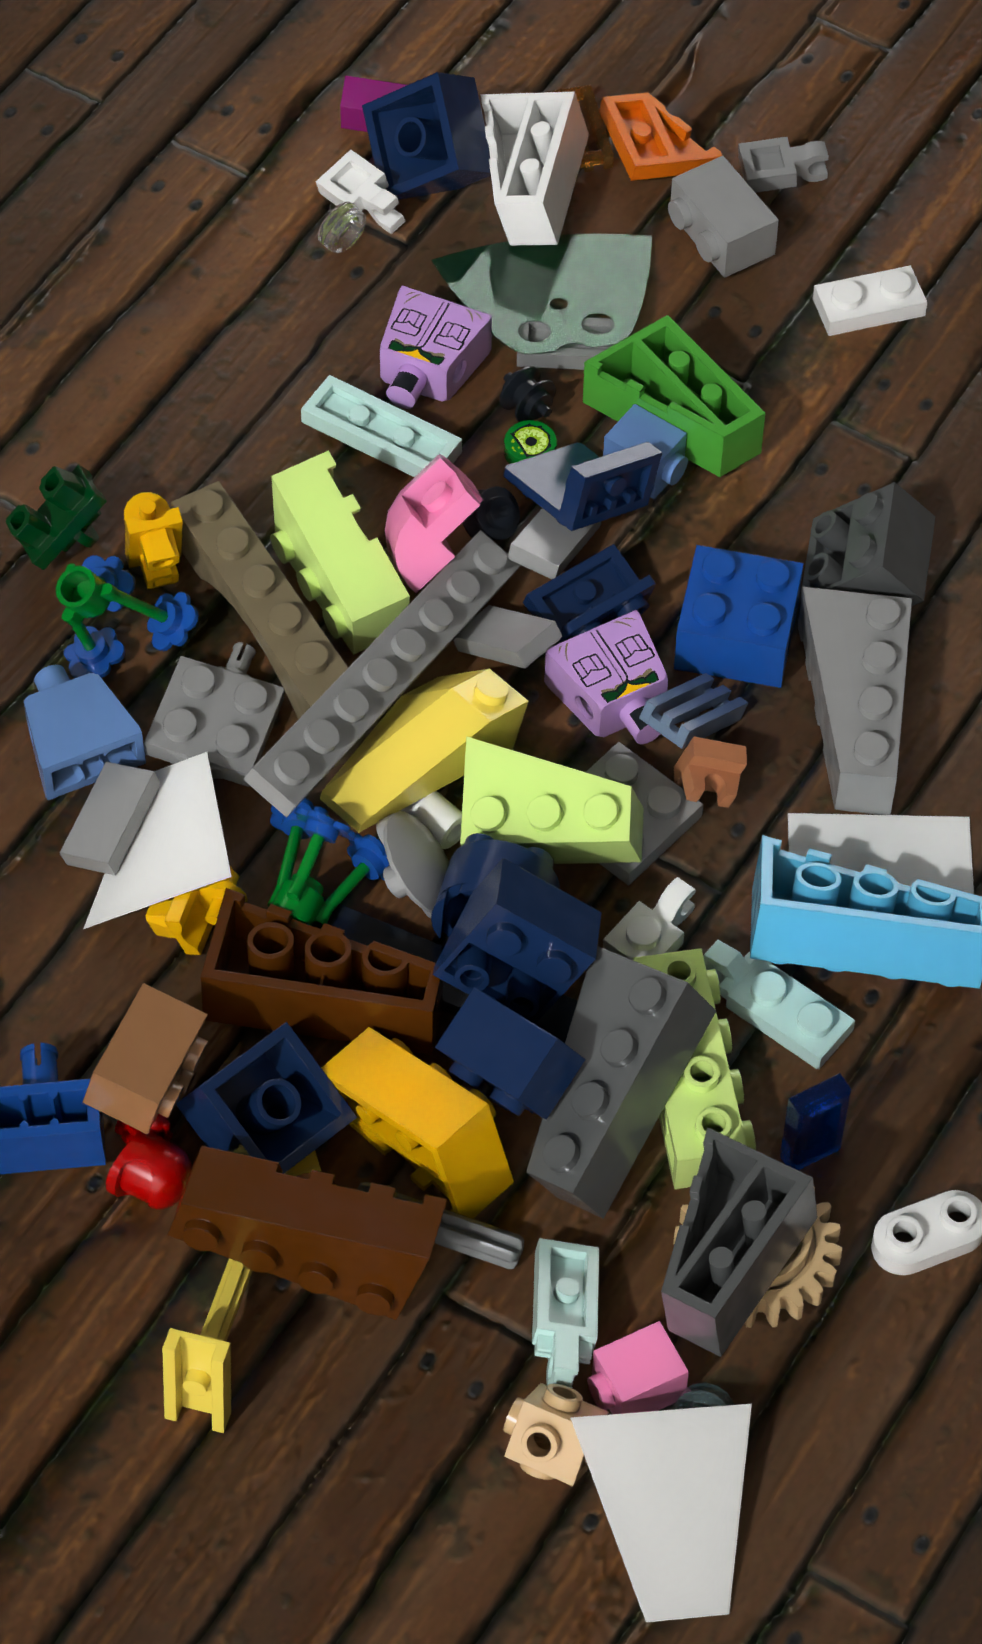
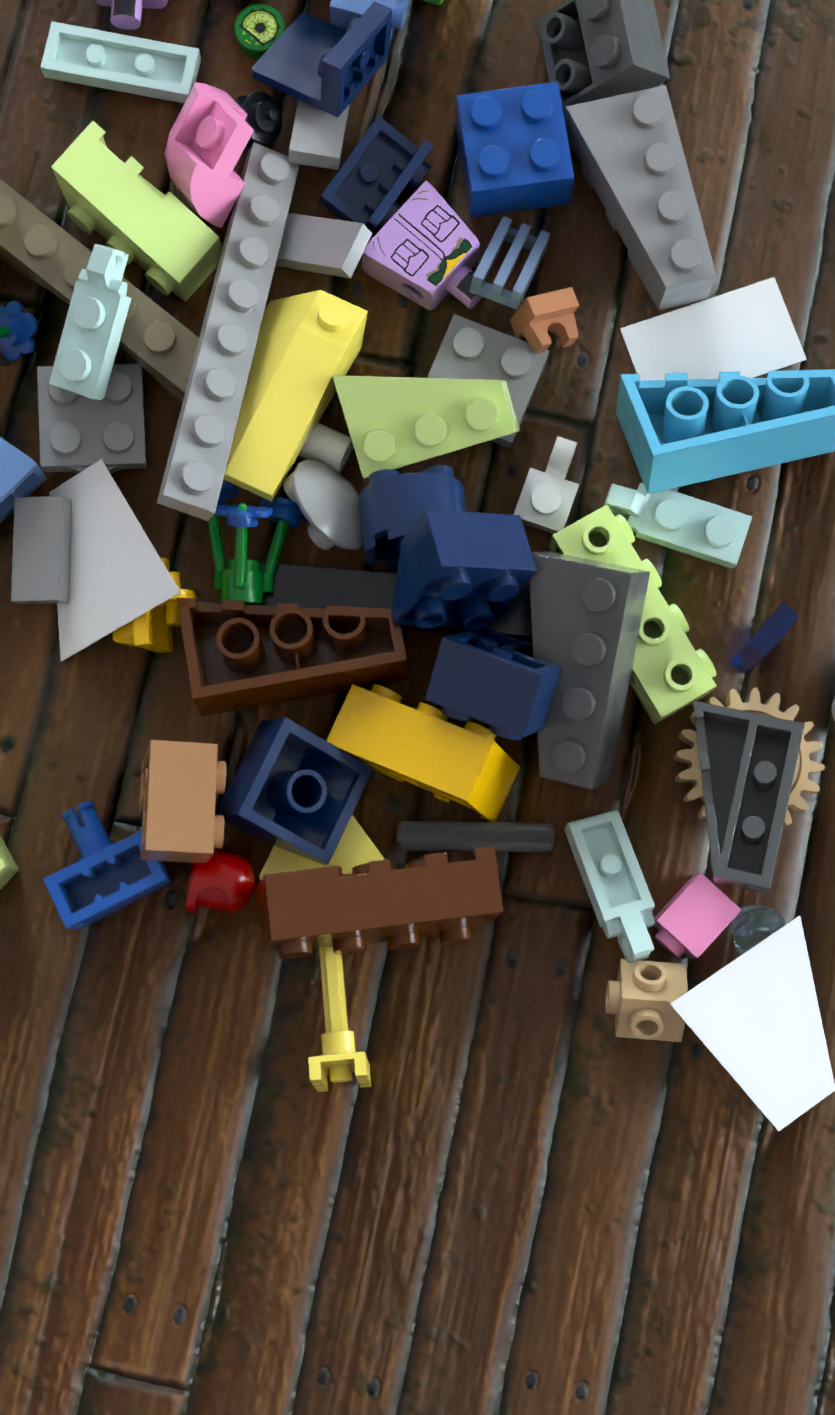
camera: 20 degrees left, 25 degrees up
none -> light aqua hinge [49,244,132,400]

